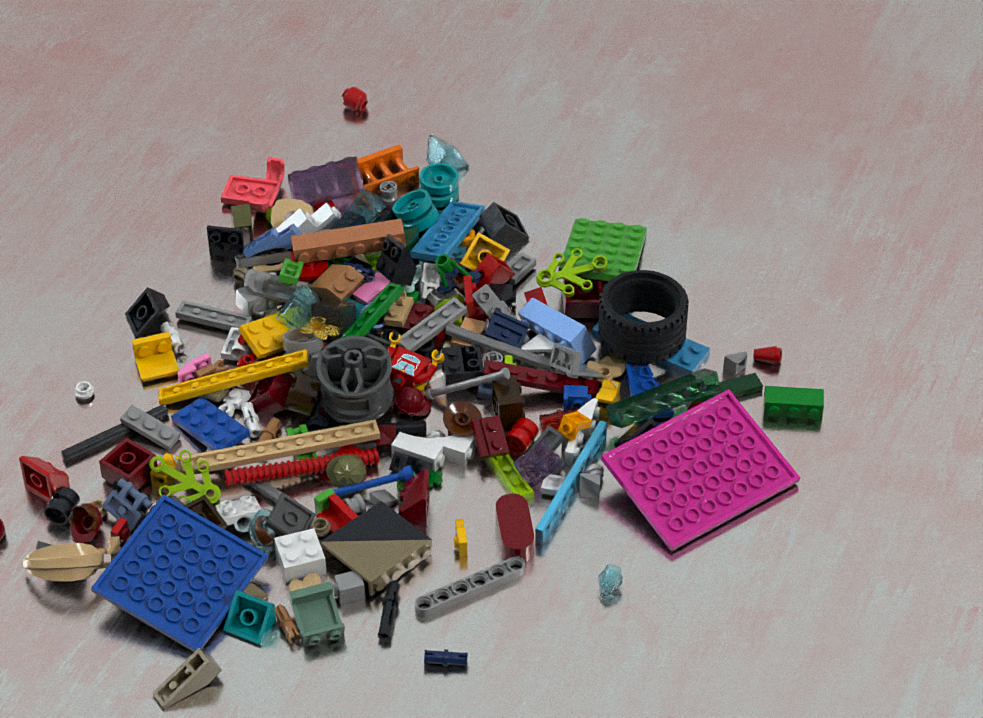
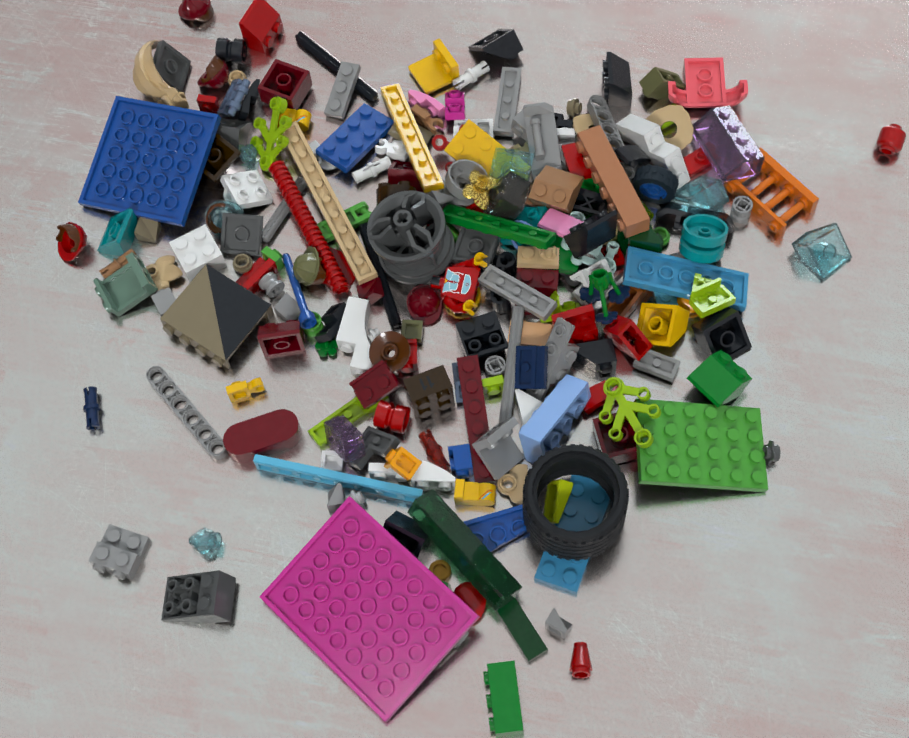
camera: 85 degrees right, 20 degrees up
white plate [74,381,94,399] -> none
dark tan slope [152,648,222,709] -> none
medium blue slope [243,223,302,258] -> none
medium nougat pin [257,418,282,442] -> none
bright green plate [278,258,304,286] -> none
dark blue pin [342,261,375,282] -> none
black pin [378,581,400,640] -> none
teal wheel [420,163,459,207] -> none
light grey bar [425,368,510,400] -> none
none -> red piece [56,222,88,262]
none -> light grey plate [89,524,151,580]
none -> dark grey slope [161,570,236,623]
none -> olive plate [401,319,424,343]
none -> dark pink slope [445,90,465,121]
none -> green slope [687,350,753,407]
none -> lime slope [689,273,736,319]
none -> dark grey plate [762,440,781,465]

